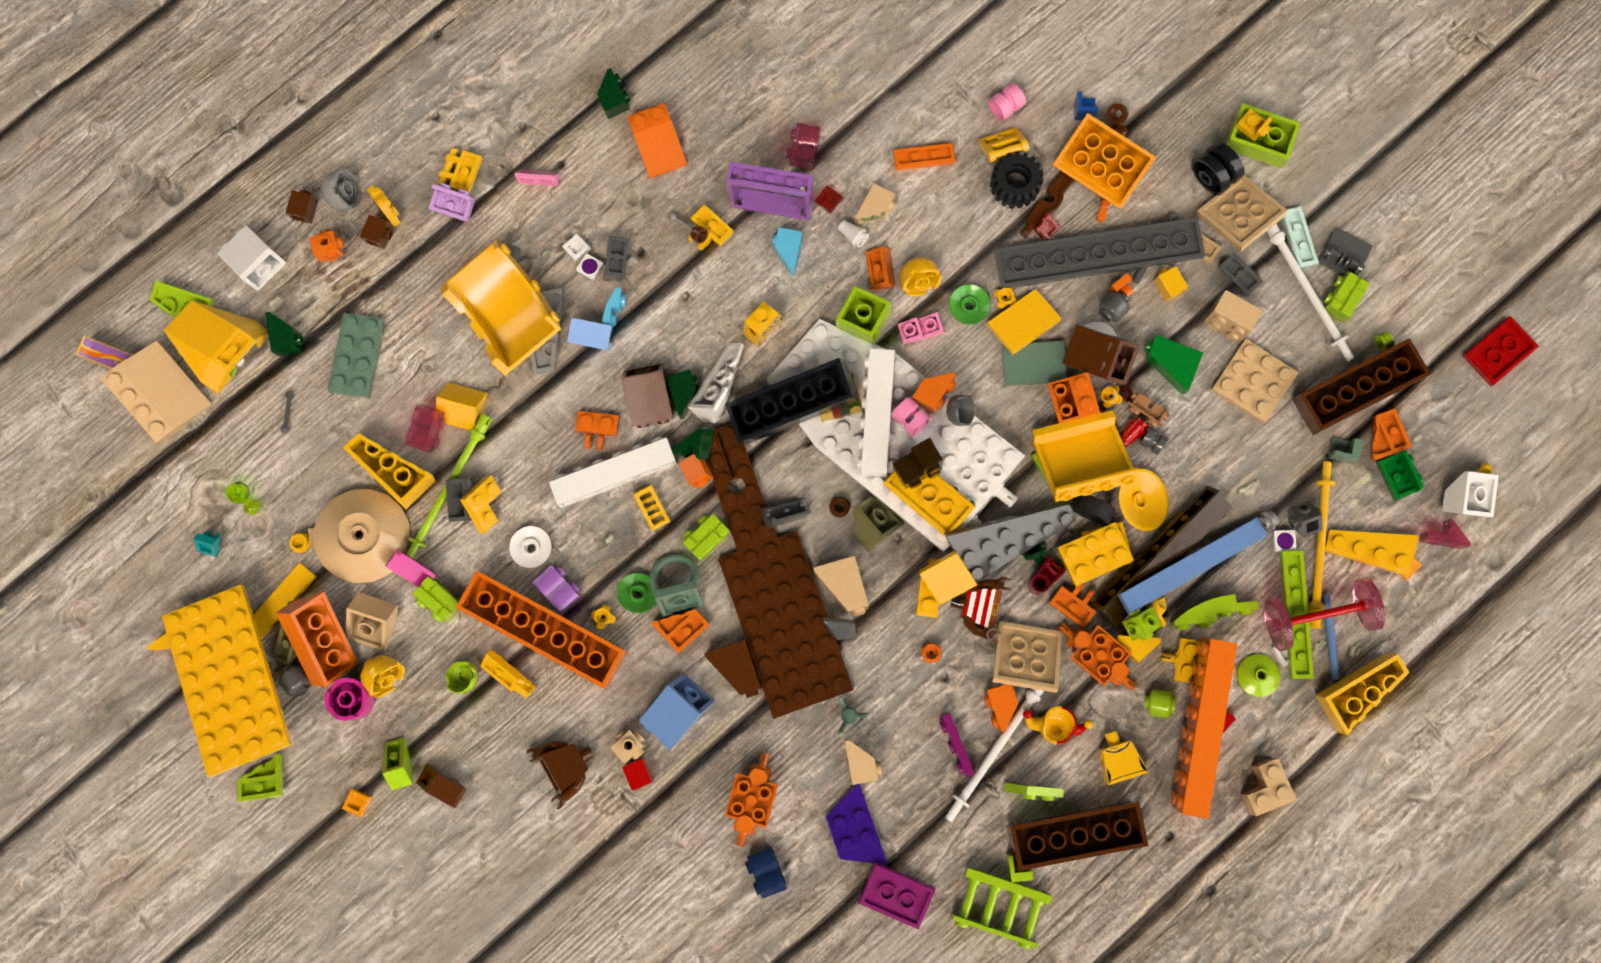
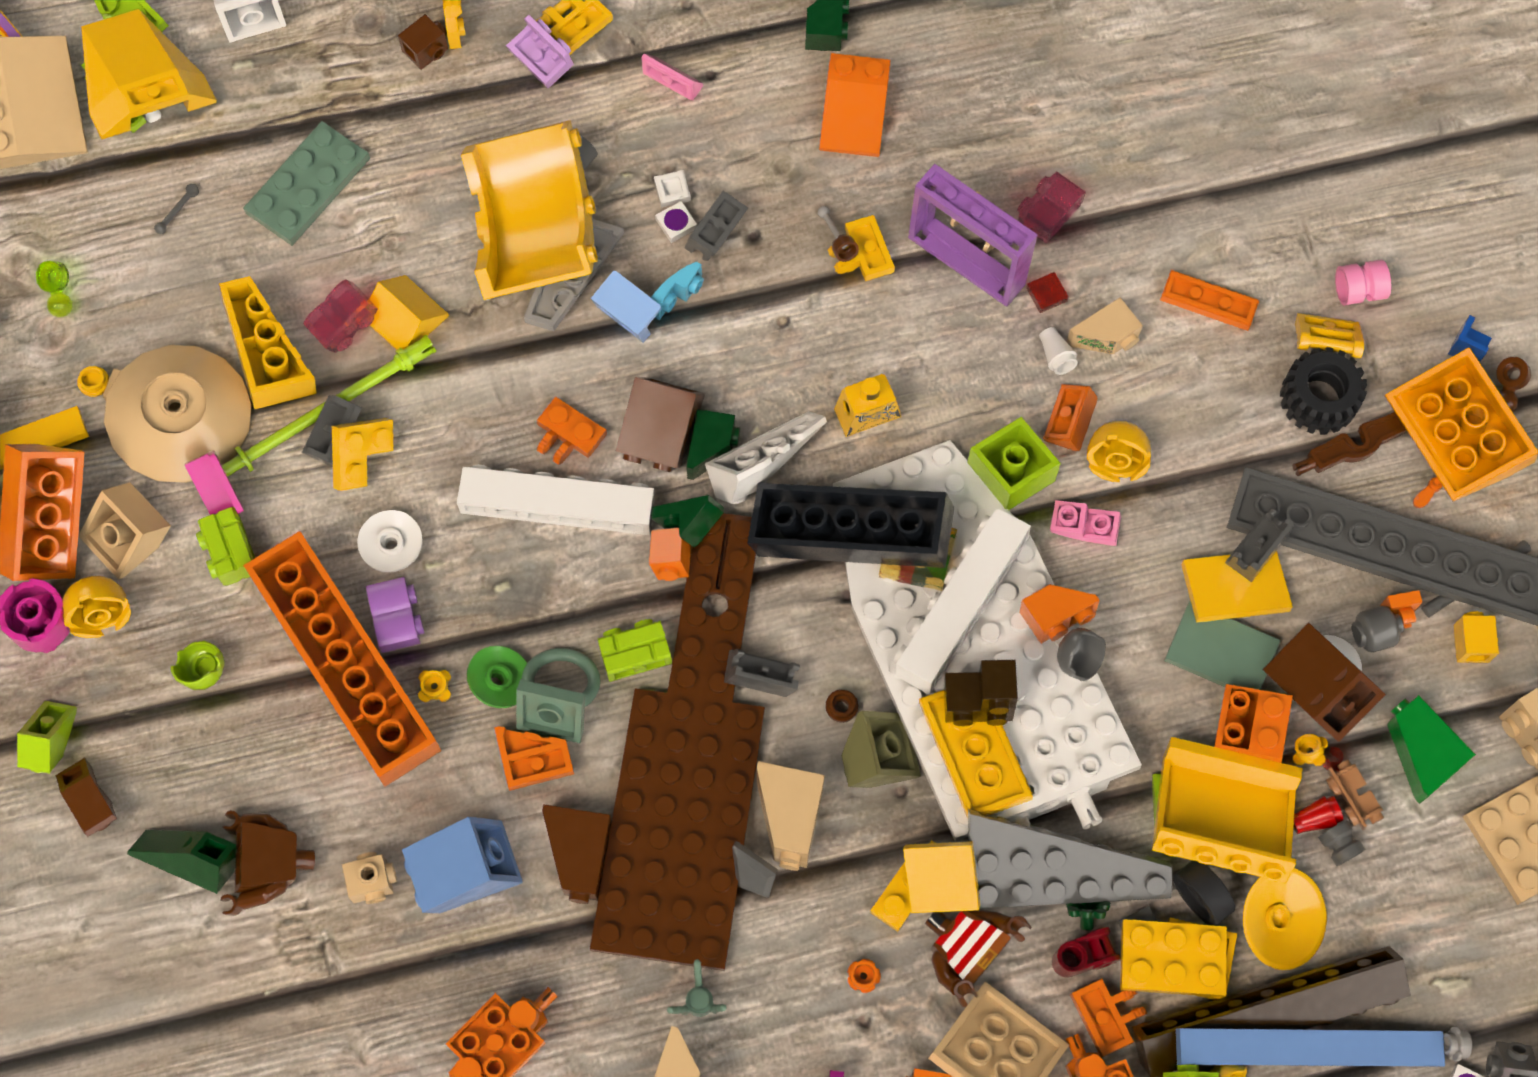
camera: 20 degrees right, 10 degrees down
dark green slope [265,312,304,356] -> none
orange brick [309,230,345,262] -> none
yellow hinge [480,649,536,698] -> none
red panel [622,758,654,791] -> none
yellow slope [633,484,671,531] -> none
medium azure slope [772,227,803,276] -> none
bright pink wheel [891,397,931,437] -> none
bright green dish [949,284,990,325] -> none
yellow plate [994,288,1017,309] -> none
clear red tile [1033,213,1061,241] -> none
none -> dark green slope [127,830,237,894]
none -> dark grey hinge [1225,509,1295,582]

